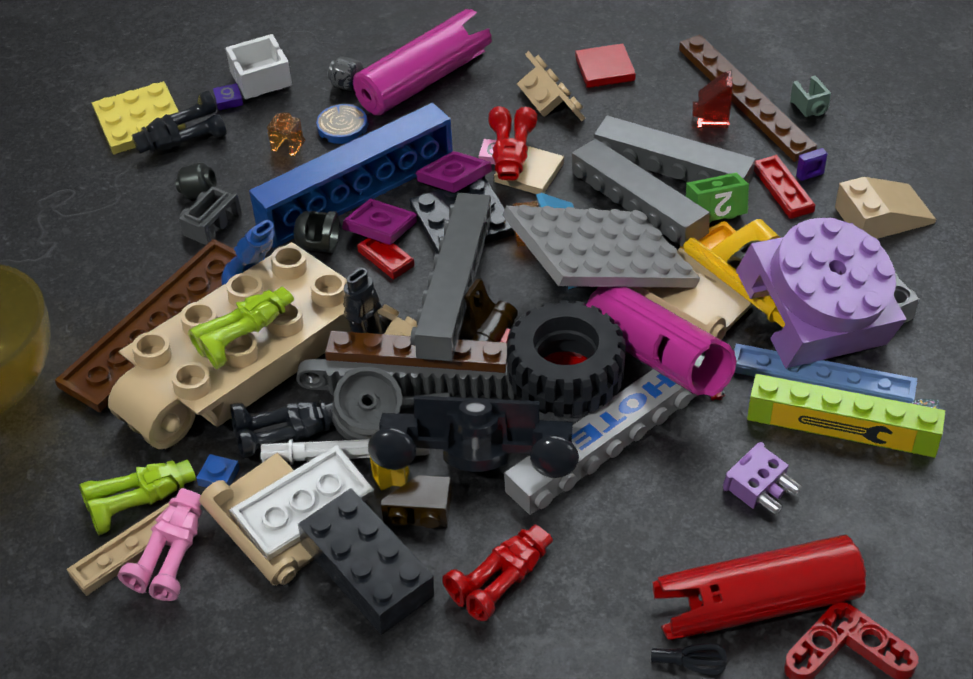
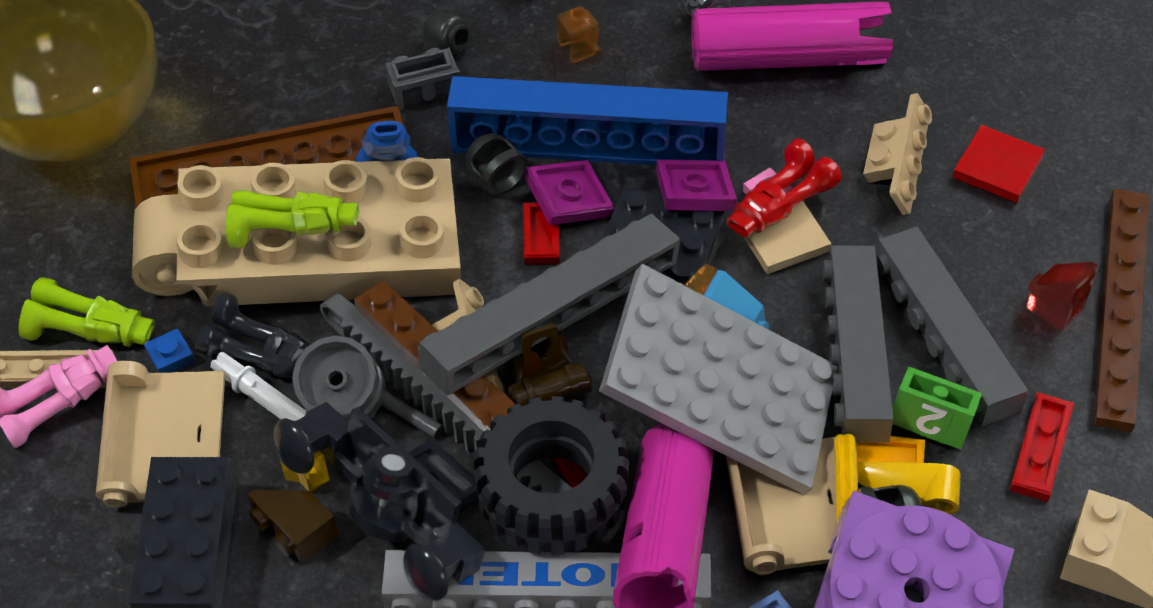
camera: 40 degrees right, 5 degrees up
white tile [229,445,374,561] -> none
tile [316,104,368,144] -> none
black piece [343,268,387,334] -> none
dark purple tile [796,148,828,181] -> none

